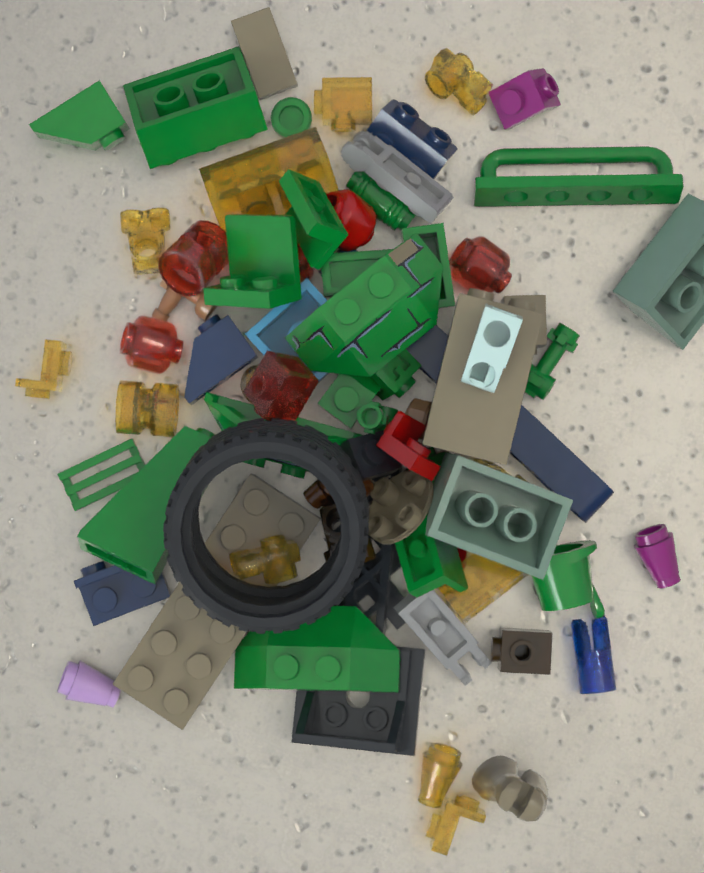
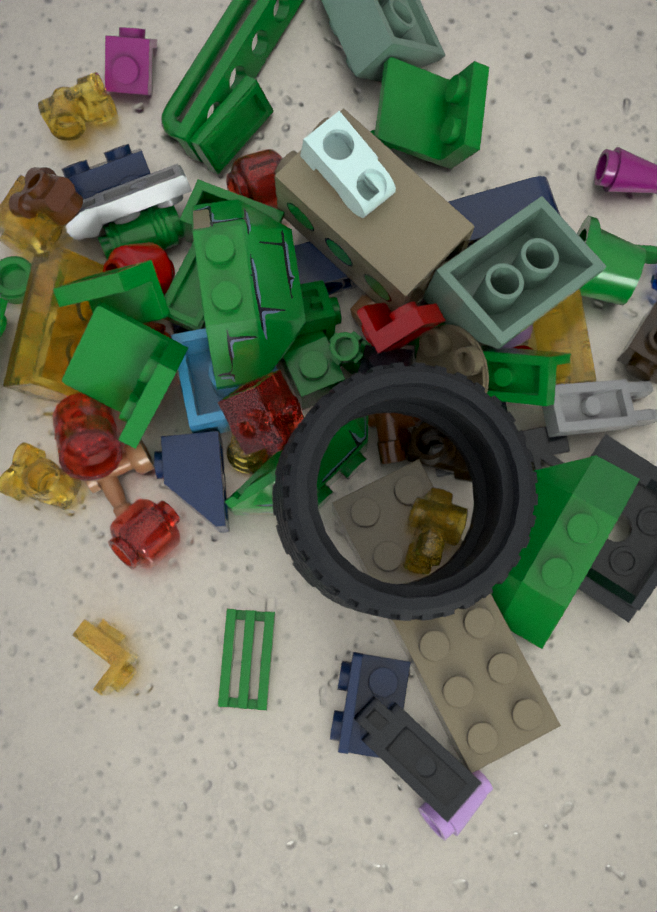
camera: 55 degrees left, 10 degrees down
green slope [77,426,215,584] -> none
clear yellow wheel [115,380,179,437] -> none
none -> reddish brown plate [9,167,83,226]
none -> green tile [189,75,274,175]
none -> black hinge [354,696,482,823]
none -> green bracket [374,57,490,169]

